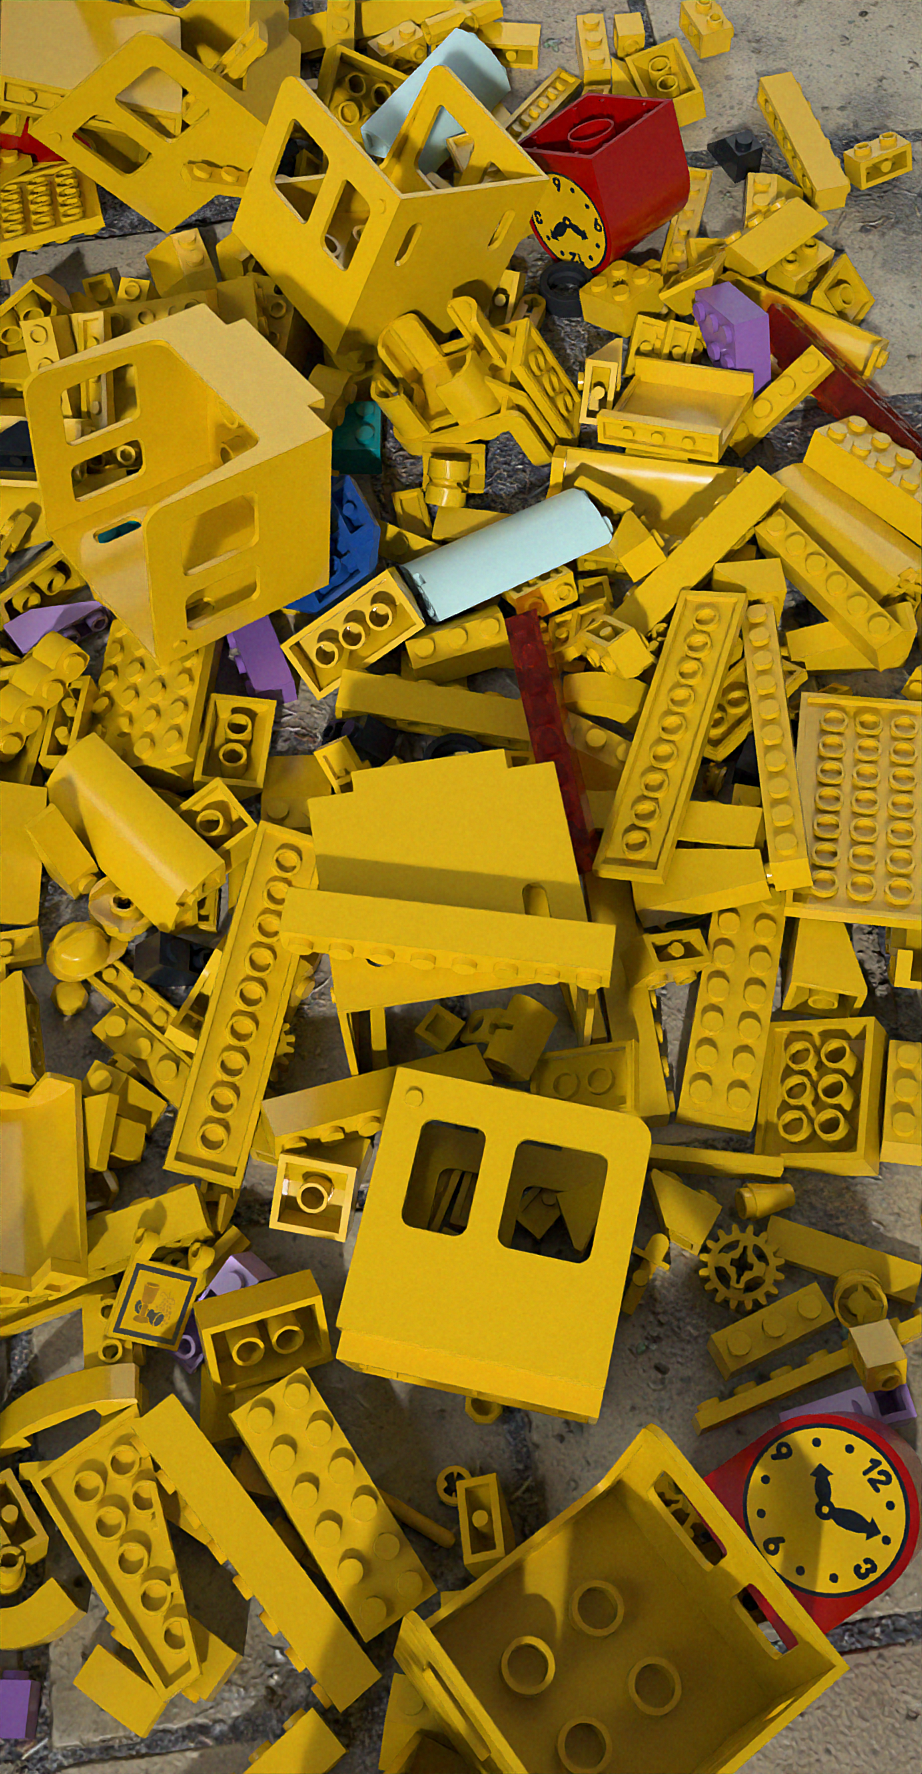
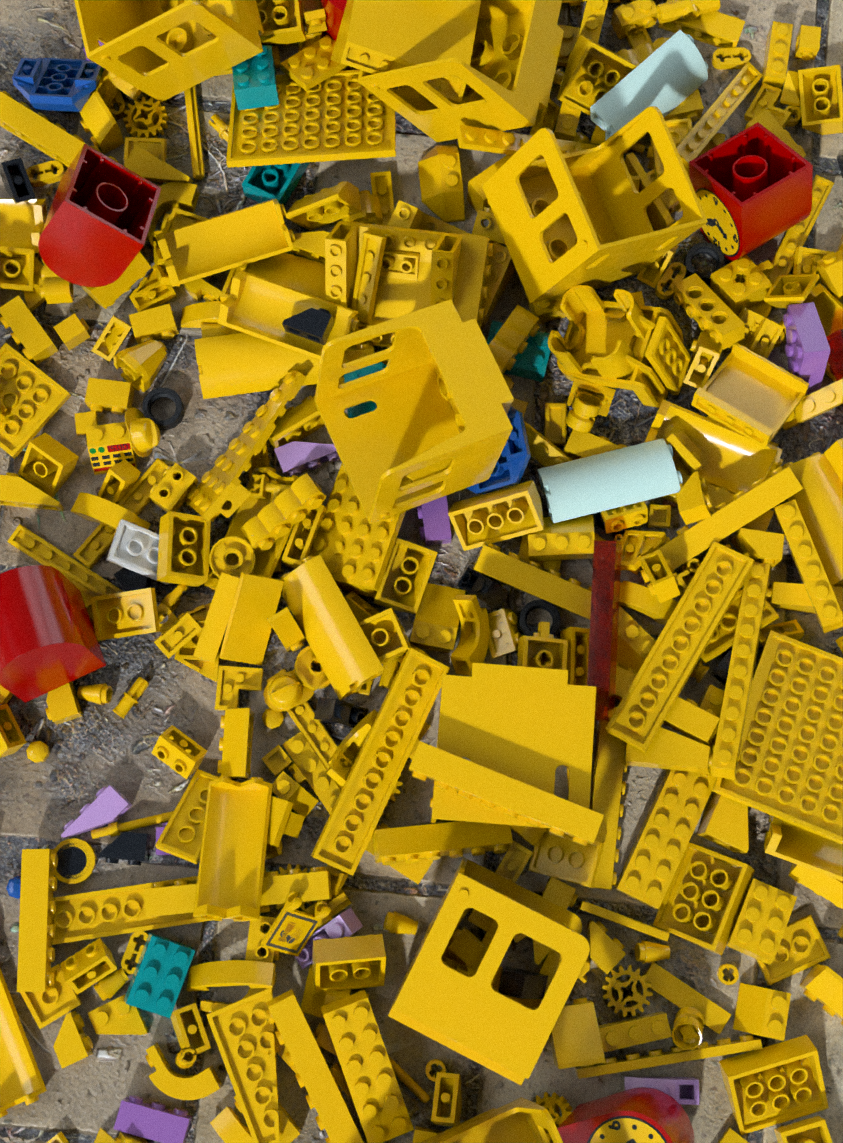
camera: 10 degrees right, 15 degrees up
yellow plate [182,18,269,125] -> none
yellow slope [269,1151,358,1242] -> none
yellow brick [619,929,713,990] -> none
yellow brick [848,1319,908,1393] -> none
none -> yellow plate [261,744,293,776]
none -> yellow cone [383,911,418,935]
none -> yellow slope [550,997,605,1069]
none -> yellow brick [673,273,745,350]
none -> yellow beam [711,47,751,70]
none -> yellow bush [717,963,739,985]

